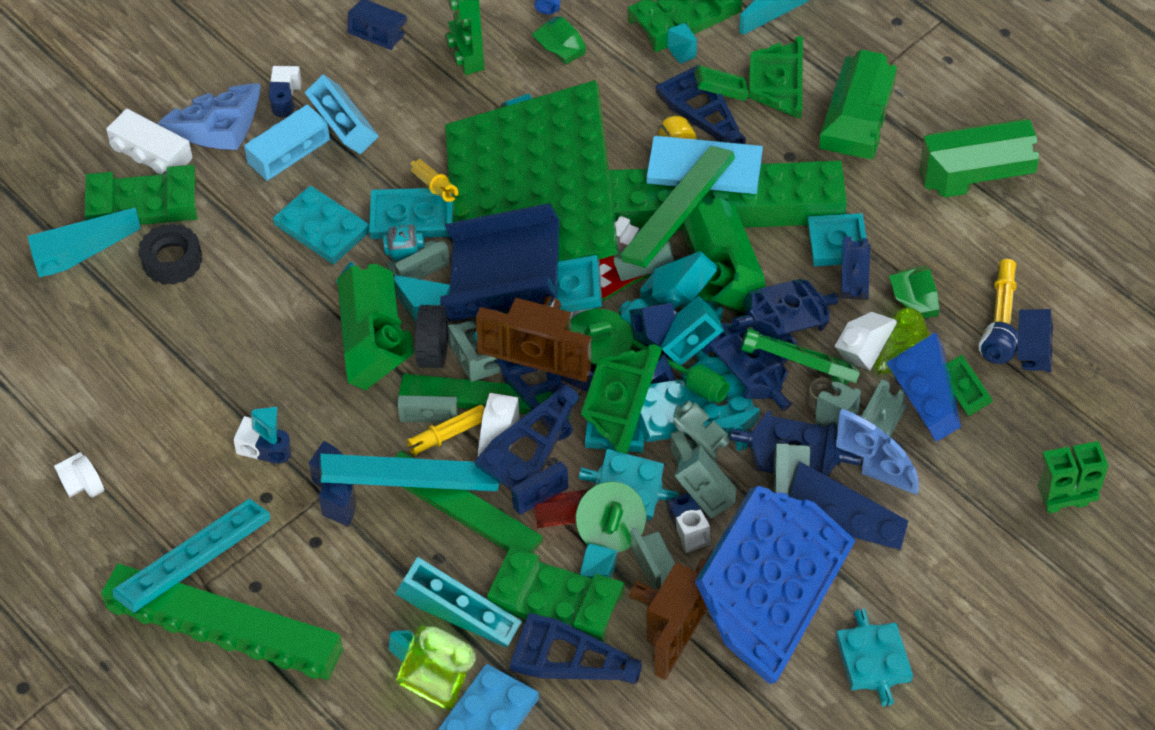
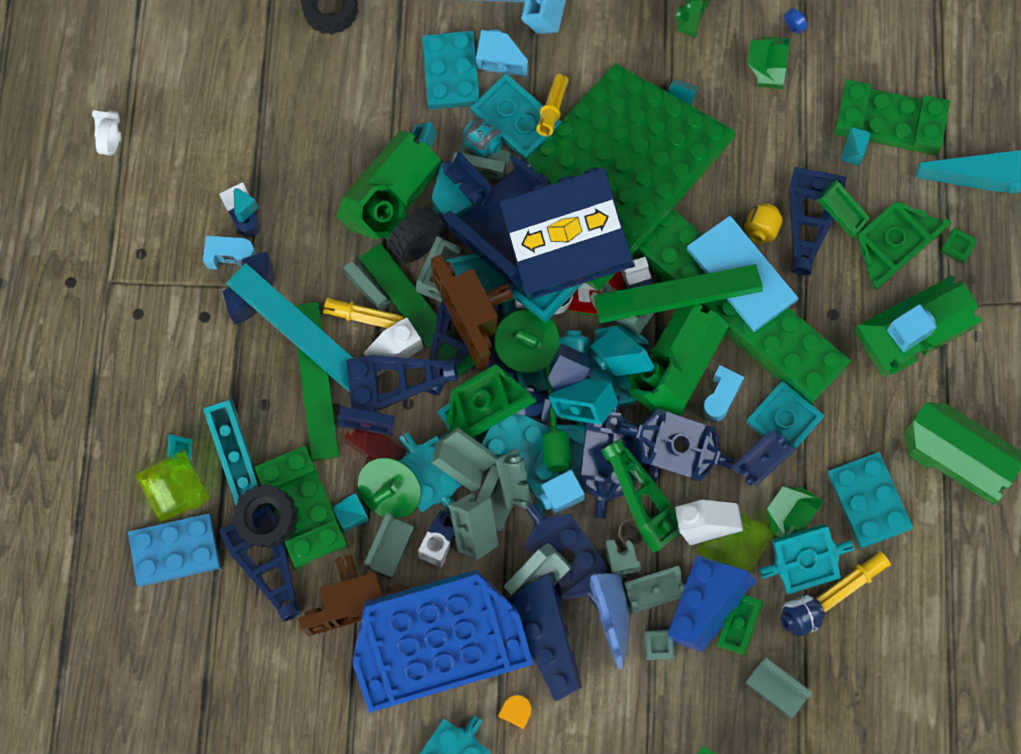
camera: 50 degrees right, 20 degrees up
green brick [101,563,343,680] -> none
teal tile [113,498,270,613] -> none
dark blue hinge [1017,309,1053,372] -> none
none -> medium azure leg [203,236,257,269]
none -> black tyre [233,484,299,549]
none -> sand green panel [432,428,498,492]
none -> dark blue hinge [442,151,493,206]
none -> medium azure slope [476,29,528,77]
none -> light orange tile [498,695,532,730]
none -> dark blue panel [500,167,636,300]
none -> medium azure brick [539,470,585,515]
none -> sand green tile [644,630,675,661]
none -> medium azure leg [703,365,744,422]
none -> sand green panel [745,657,812,719]
none -> teal plate [759,523,854,594]
none -> teal plate [827,452,913,550]
none -> medium azure brick [887,304,937,353]
none -> green tile [940,227,978,265]

